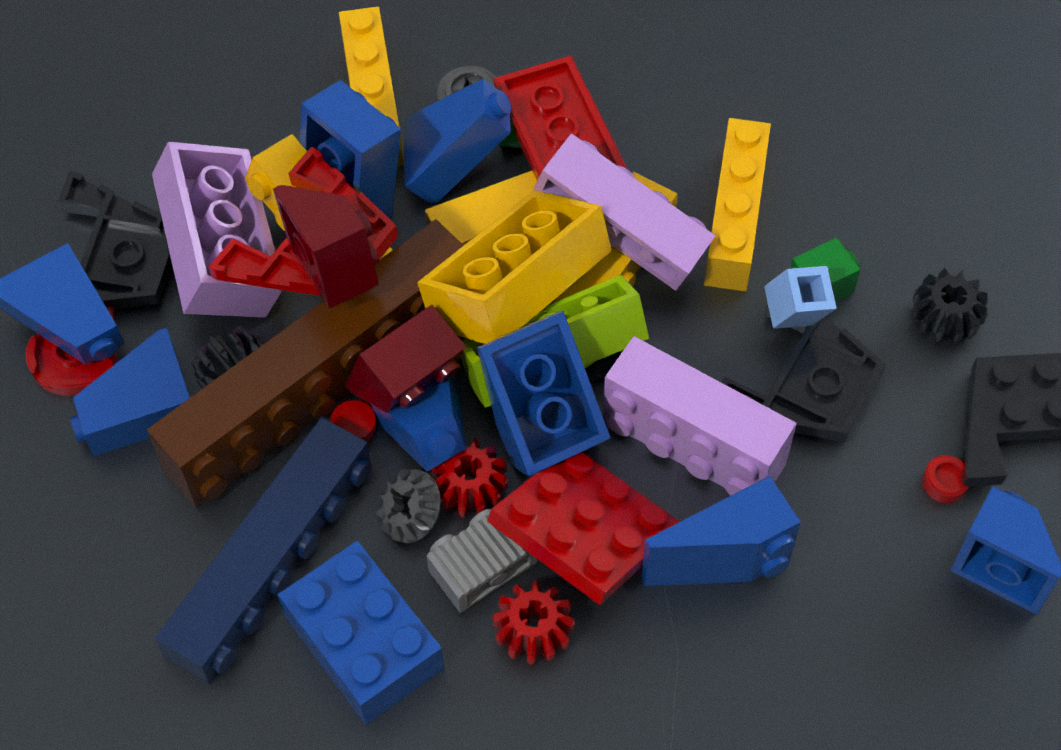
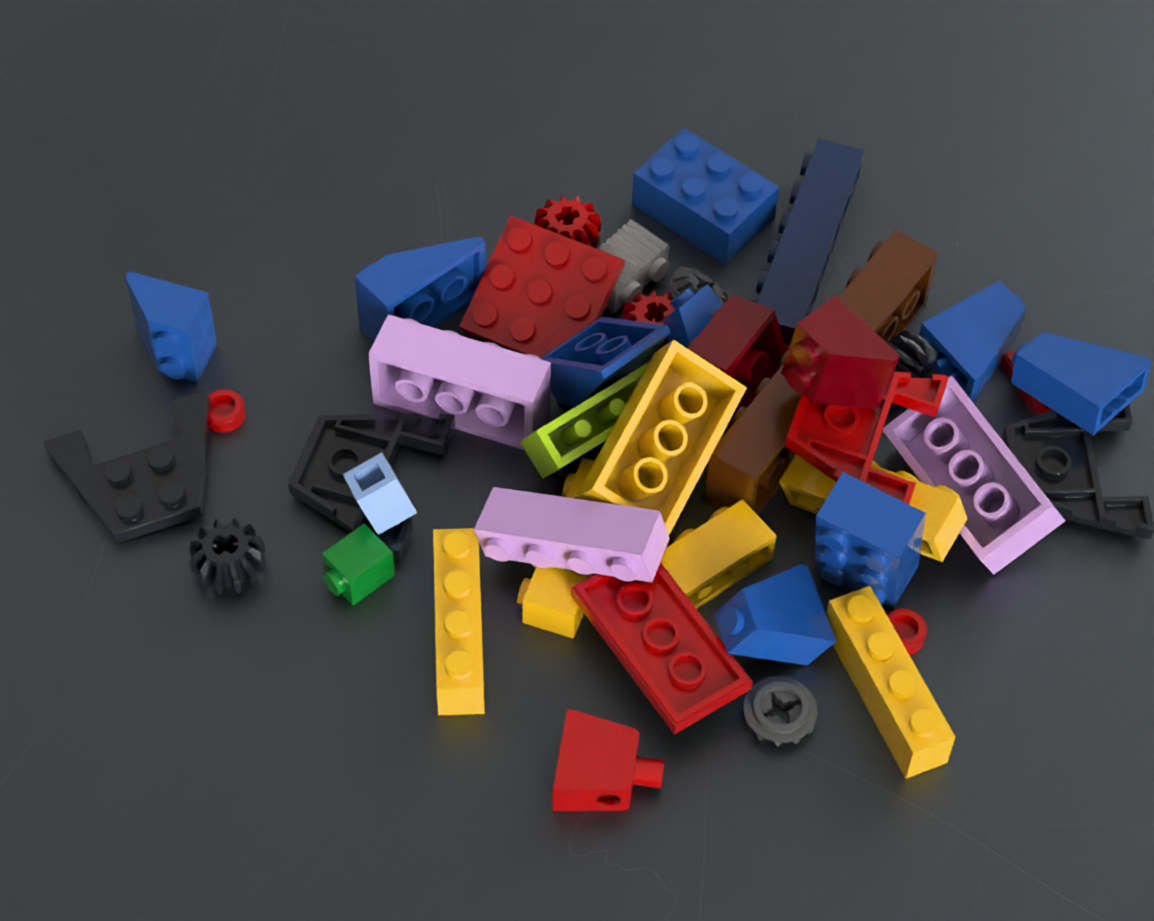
camera: 165 degrees right, 5 degrees down
none -> red torso [552,709,665,811]

